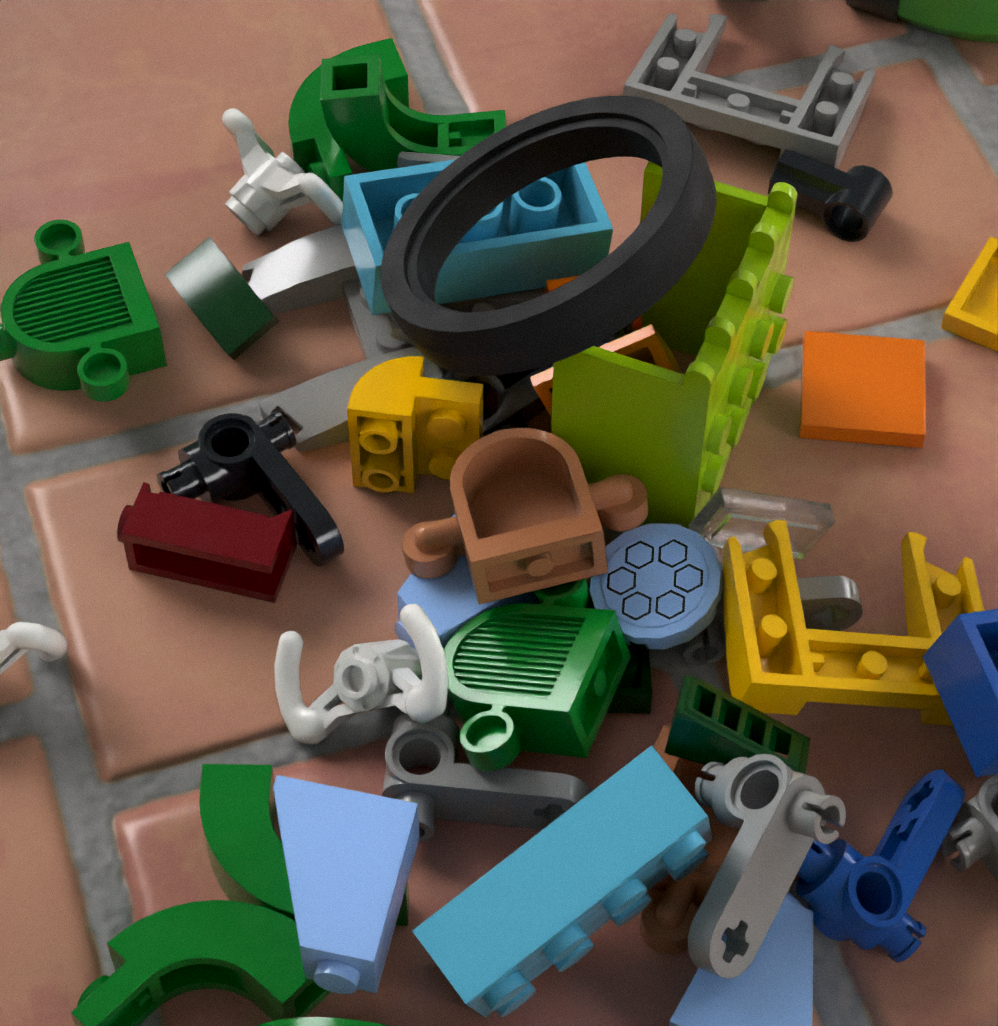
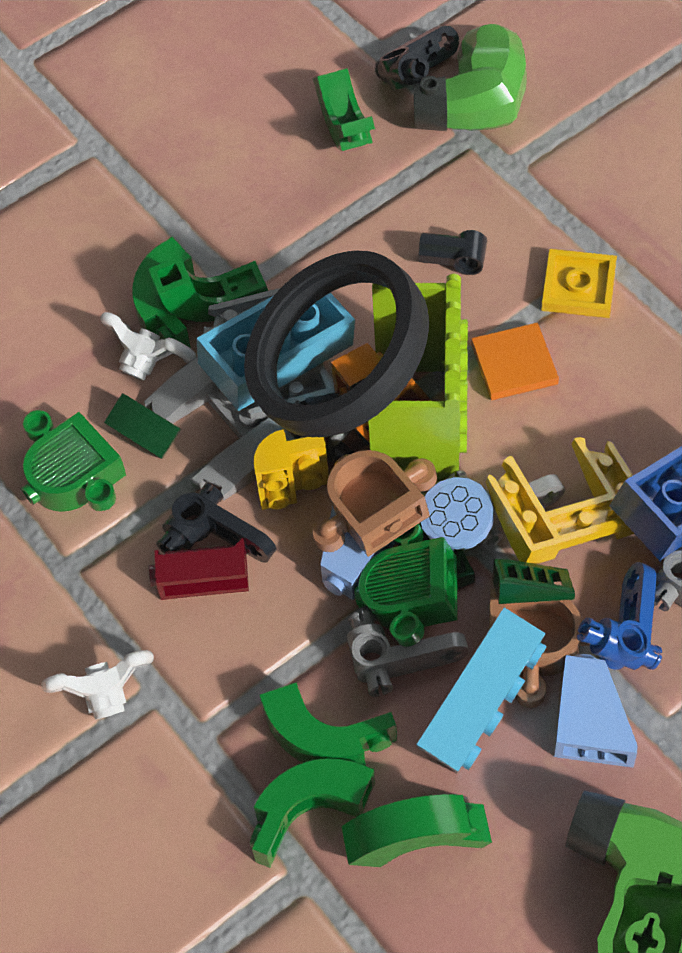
camera: 15 degrees left, 5 degrees up
light blue slope [273,775,420,994] -> none
white piece [274,604,449,744] -> none
light grey wedge [623,14,876,169] -> none
light grey piece [688,754,846,979] -> none
clear tile [689,487,835,559] -> none

